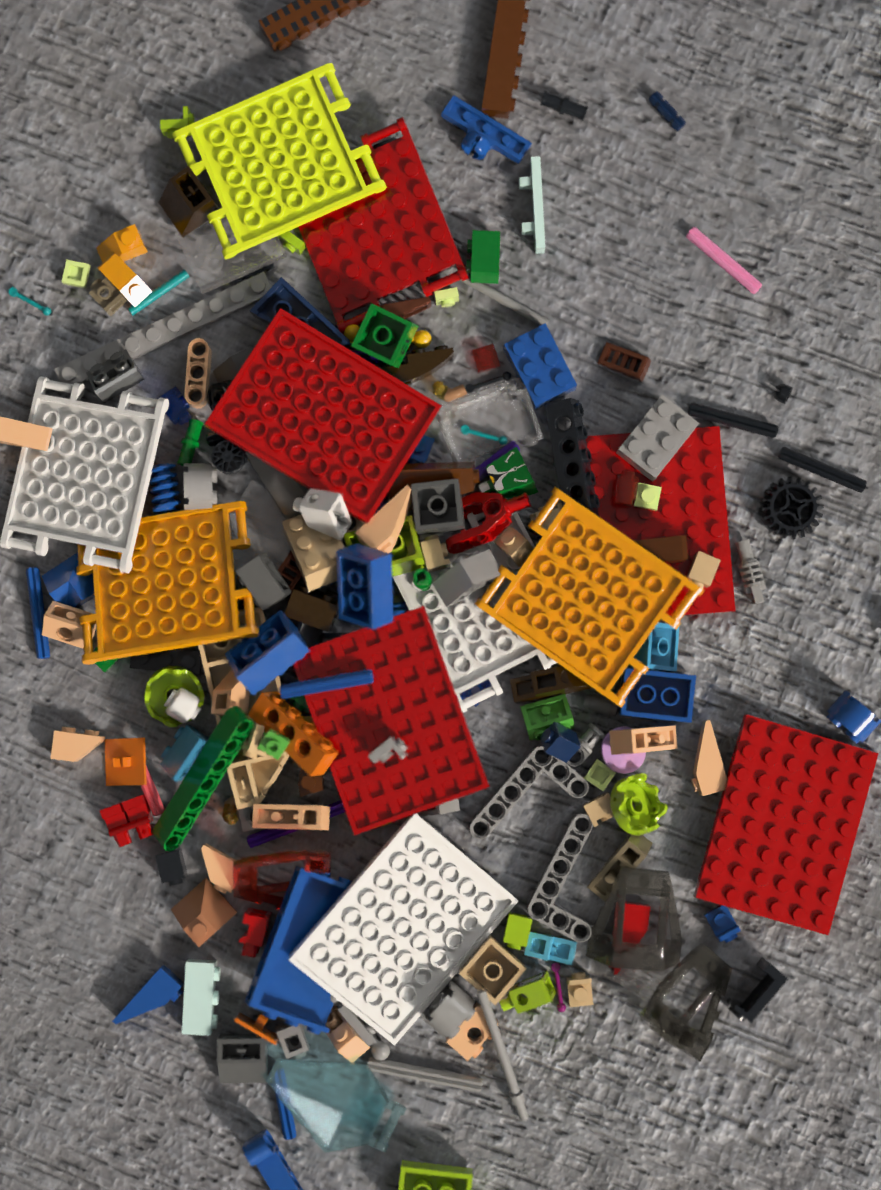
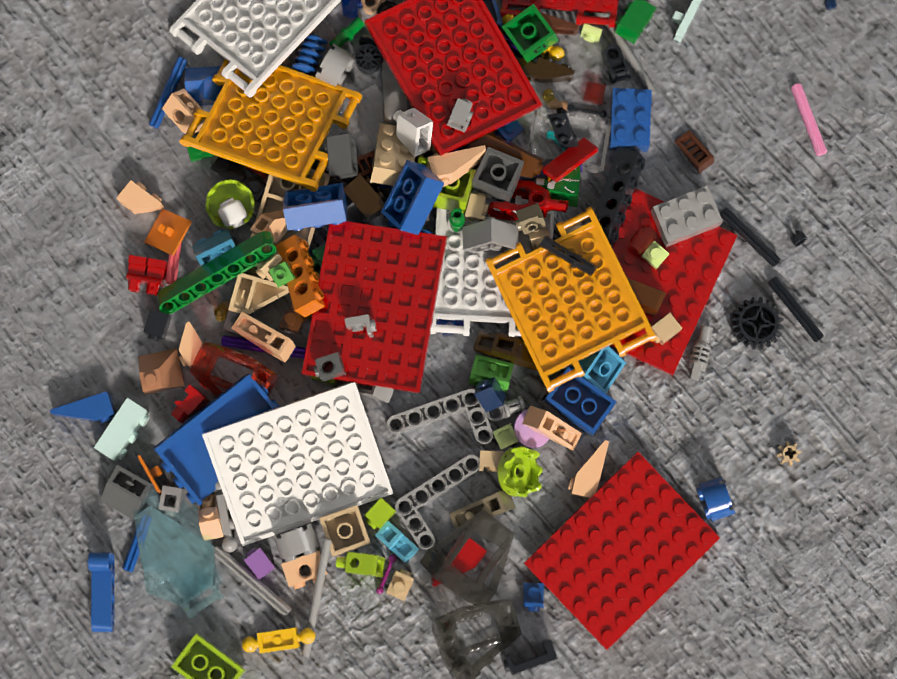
camera: 25 degrees right, 5 degrees down
blue axle [280,669,374,699] -> none
none -> yellow plate [242,627,316,653]
none -> medium lavender brick [244,548,276,580]
none -> dark grey brick [313,352,346,381]
none -> light grey brick [447,98,473,133]
none -> dark tan brick [515,203,547,235]
none -> black pin [540,236,597,277]
none -> red tile [543,137,598,183]
none -> black hinge [548,107,578,148]
none -> black piece [603,44,631,84]

